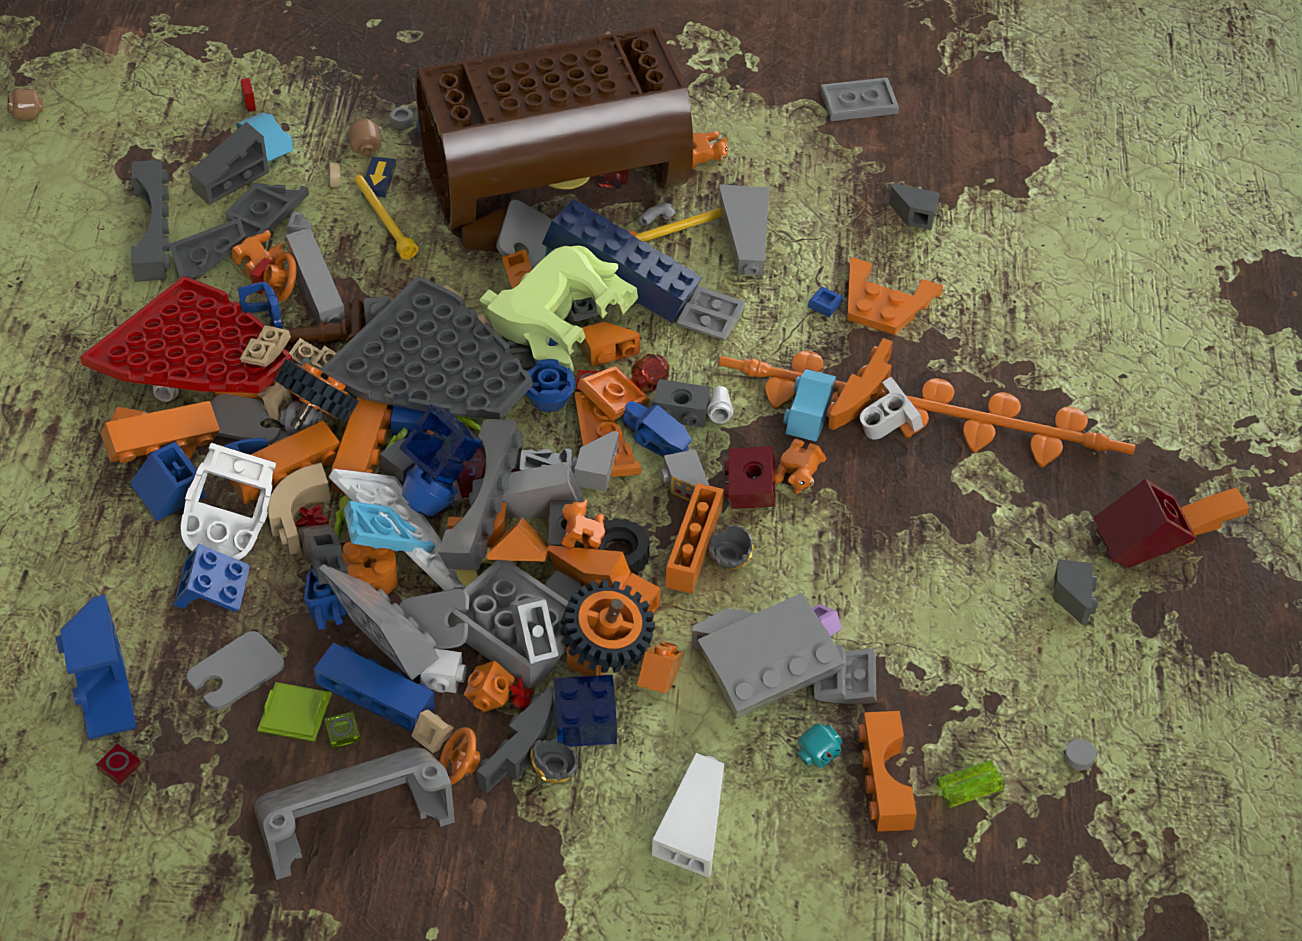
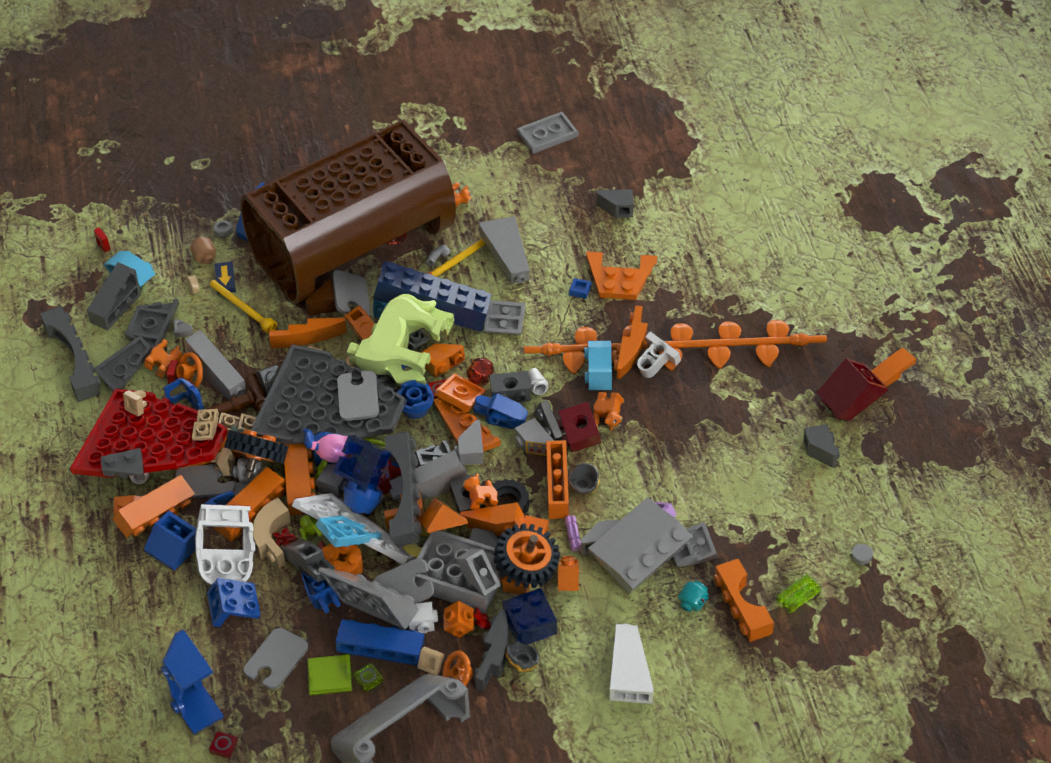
camera: 15 degrees left, 0 degrees up
none -> dark grey wing [101,448,145,480]
none -> tan tile [123,390,147,416]
none -> orange slope [269,318,347,349]
none -> bright pink hair [303,428,358,463]
none -> light grey piece [337,371,379,421]
none -> dark grey wing [534,400,563,441]
none -> lavender axle [565,515,581,552]

